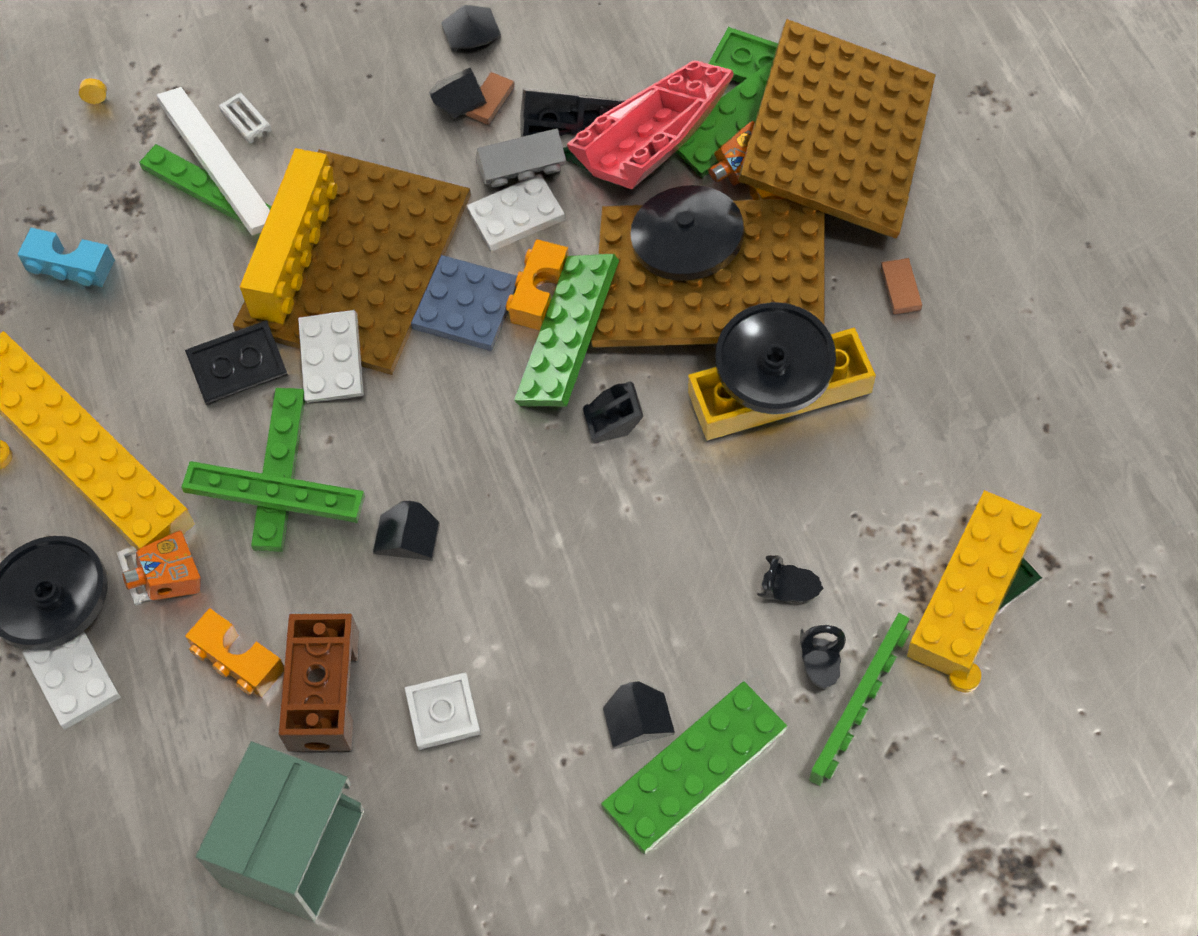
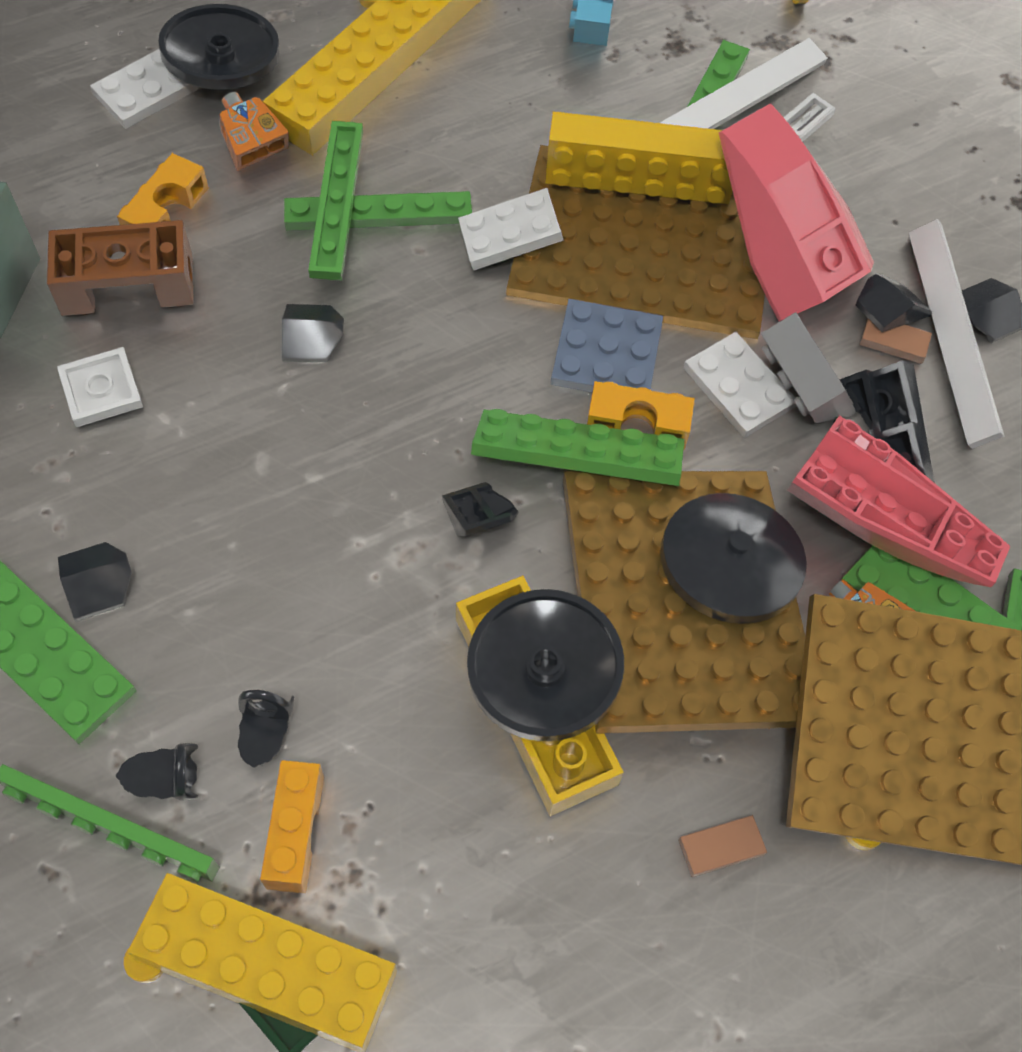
camera: 75 degrees right, 0 degrees up
black tile [185,320,288,405] -> none
none -> light orange arch [260,760,324,894]
none -> coral wedge [719,103,874,322]
none -> white tile [909,219,1005,449]

